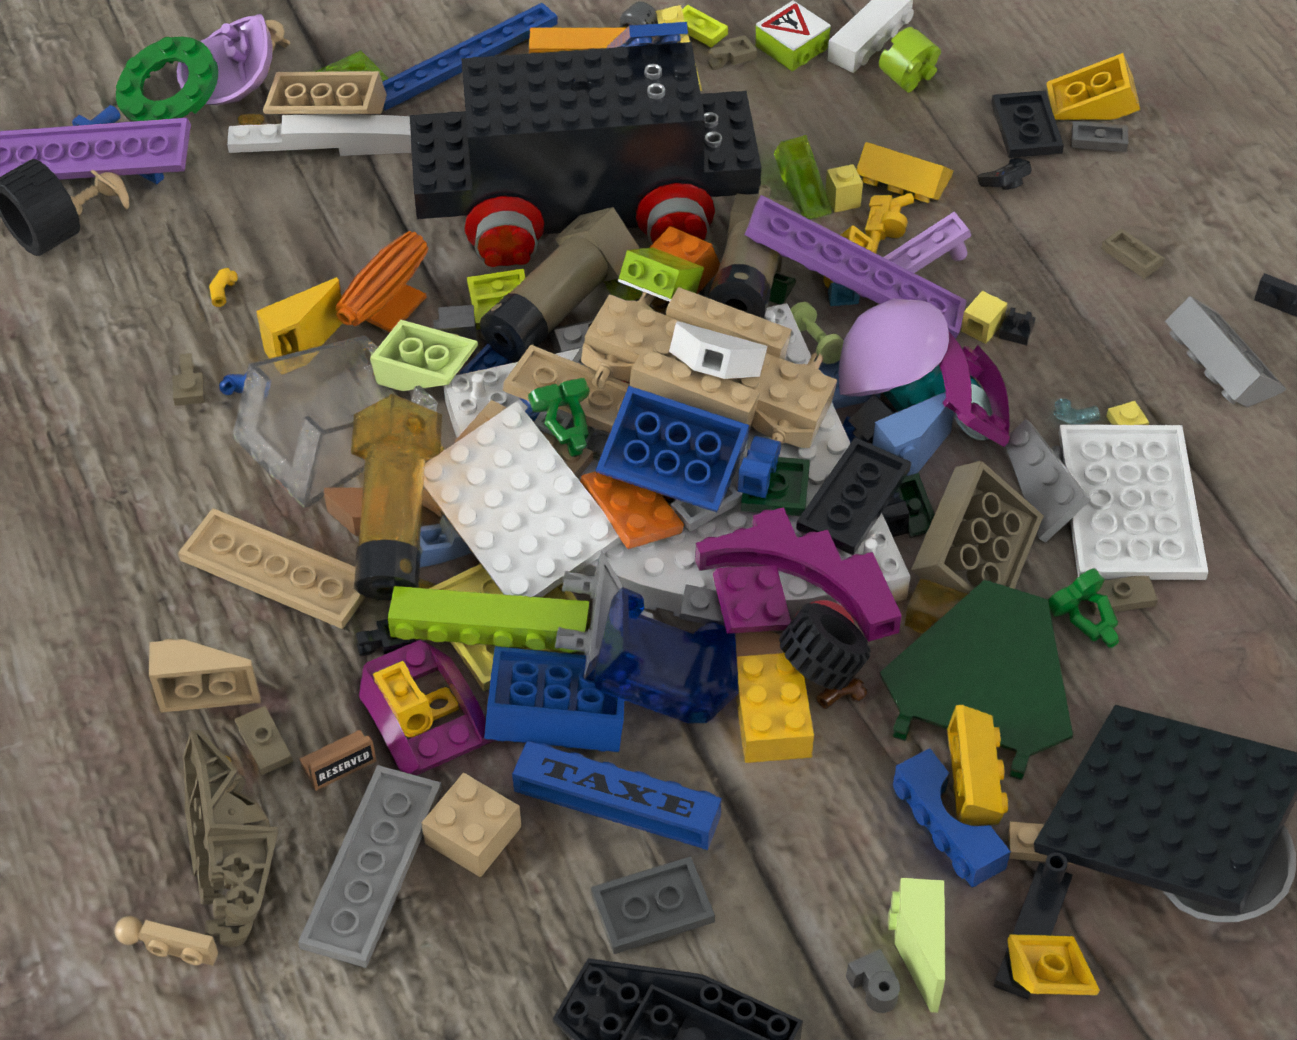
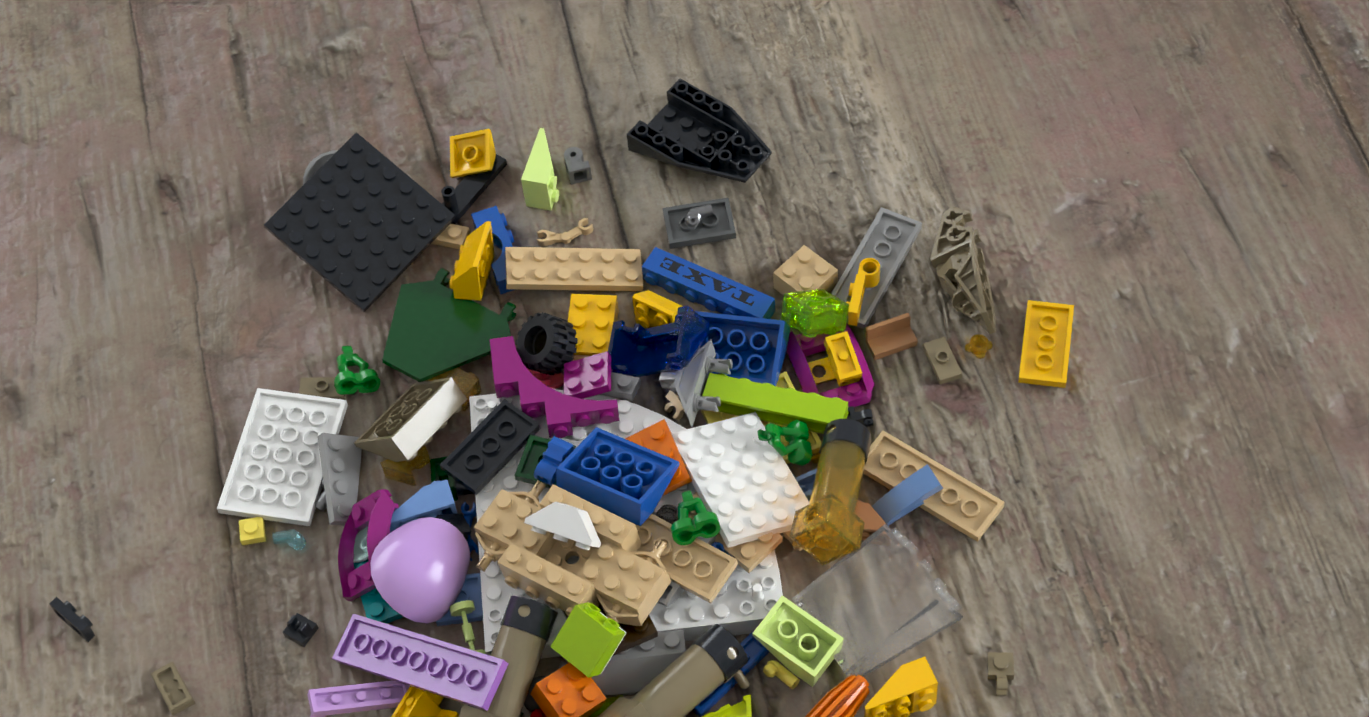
camera: 165 degrees left, 5 degrees up
tan plate [115,916,218,966] -> none
tan slope [149,639,261,713] -> none
blue arm [219,369,260,395] -> none
flat silver brick [433,305,476,340] -> none
light yellow brick [961,291,1007,344] -> none
light grey slope [1165,296,1286,407] -> none
none -> tan plate [505,247,643,291]
none -> tan piece [537,218,593,247]
none -> yellow slope [632,290,689,341]
none -> flat silver arm [685,204,713,228]
none -> green piece [757,420,812,466]
none -> clear neon green piece [781,289,849,337]
none -> yellow plate [844,258,880,326]
none -> medium blue slope [872,464,943,526]
none -> yellow plate [1018,300,1074,388]

